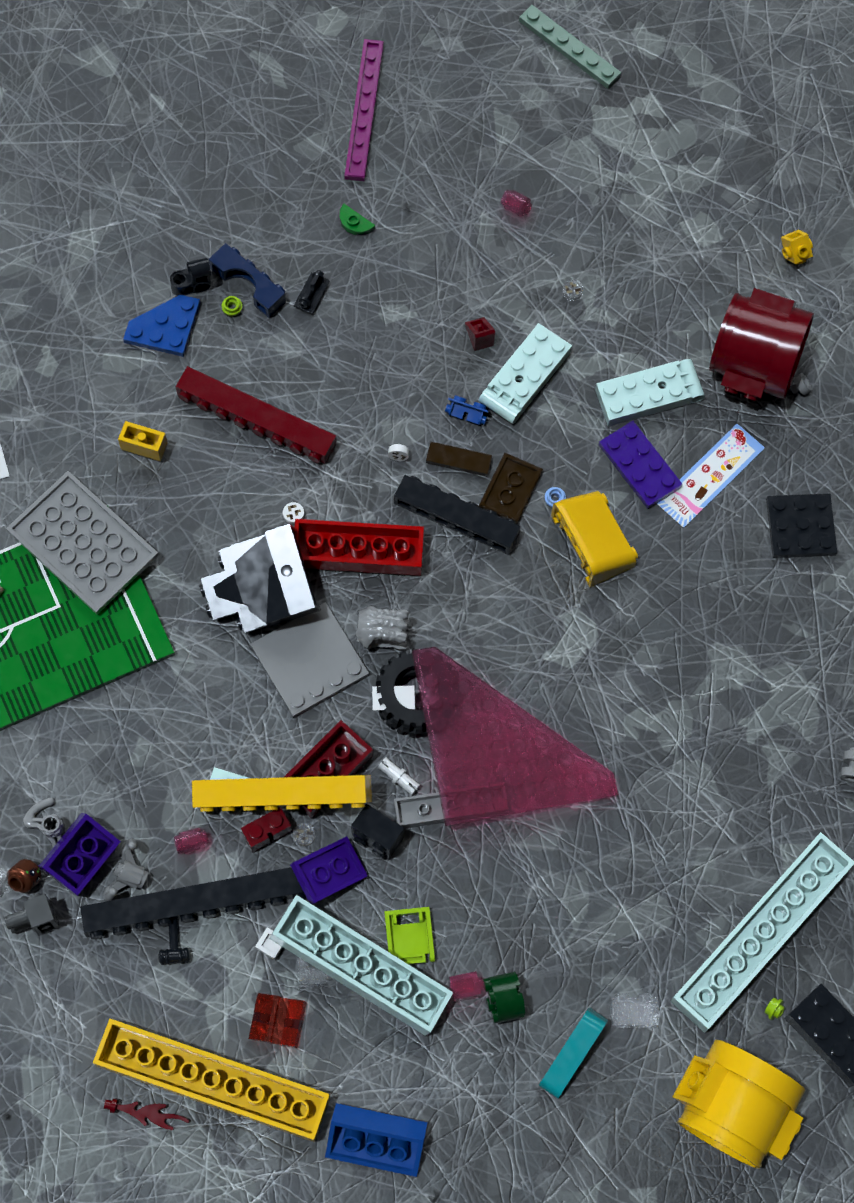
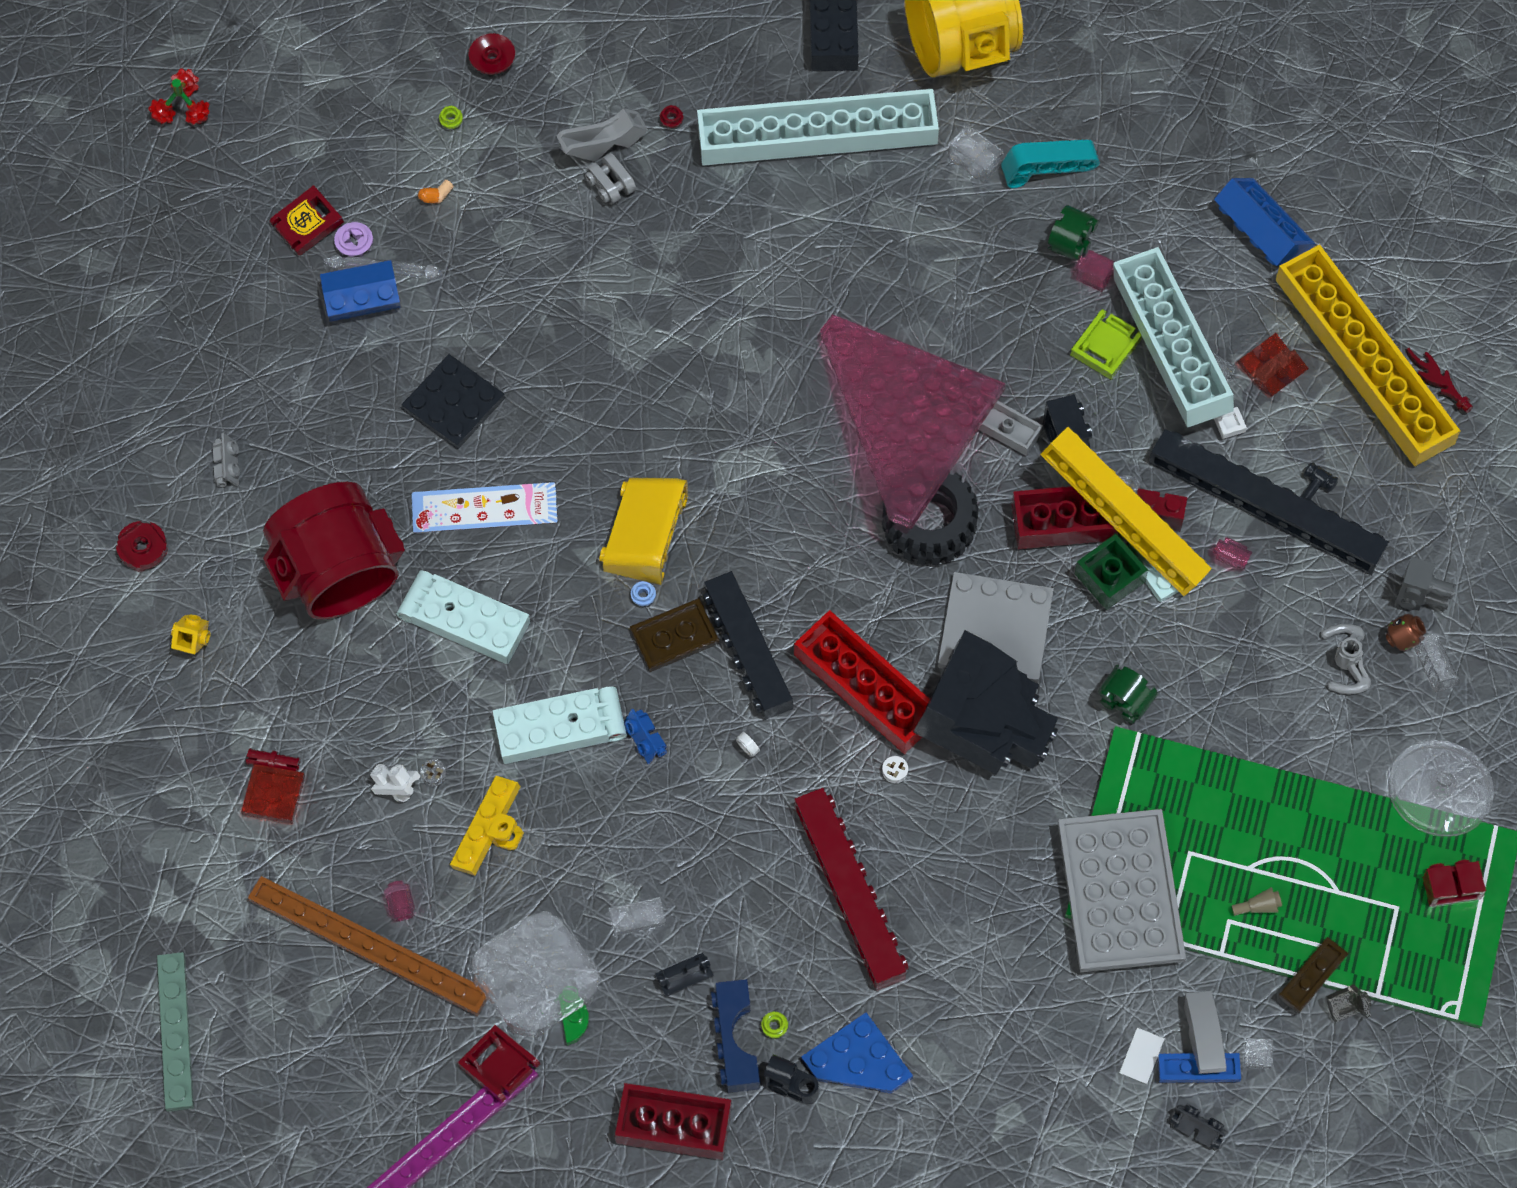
camera: 135 degrees left, 5 degrees down
dark purple brick [38,813,121,896] -> none
light grey piece [103,838,148,901] -> none
yellow brick [118,421,168,461] -> none
dark purple plate [290,836,368,904] -> none
light grey piece [356,606,409,650] -> none
white sticker [372,686,415,710] -> none
white pin [378,757,421,796] -> none
dark brown tile [426,442,492,477] -> none
dark red slope [465,317,495,351] -> none
dark purple plate [598,421,682,509] -> none
lime plate [765,998,785,1020] -> none
none -> clear red plate [241,764,305,824]
none -> dark red pin [246,748,300,774]
none -> dark orange plate [248,876,491,1016]
none -> white hips [370,764,421,802]
none -> yellow plate [450,775,524,876]
none -> dark red container [457,1025,540,1103]
none -> clear plate [472,911,600,1039]
none -> clear plate [609,897,666,936]
none -> dark red brick [615,1083,732,1160]
none -> dark green brick [1074,534,1148,610]
none -> dark green brick [1098,664,1158,724]

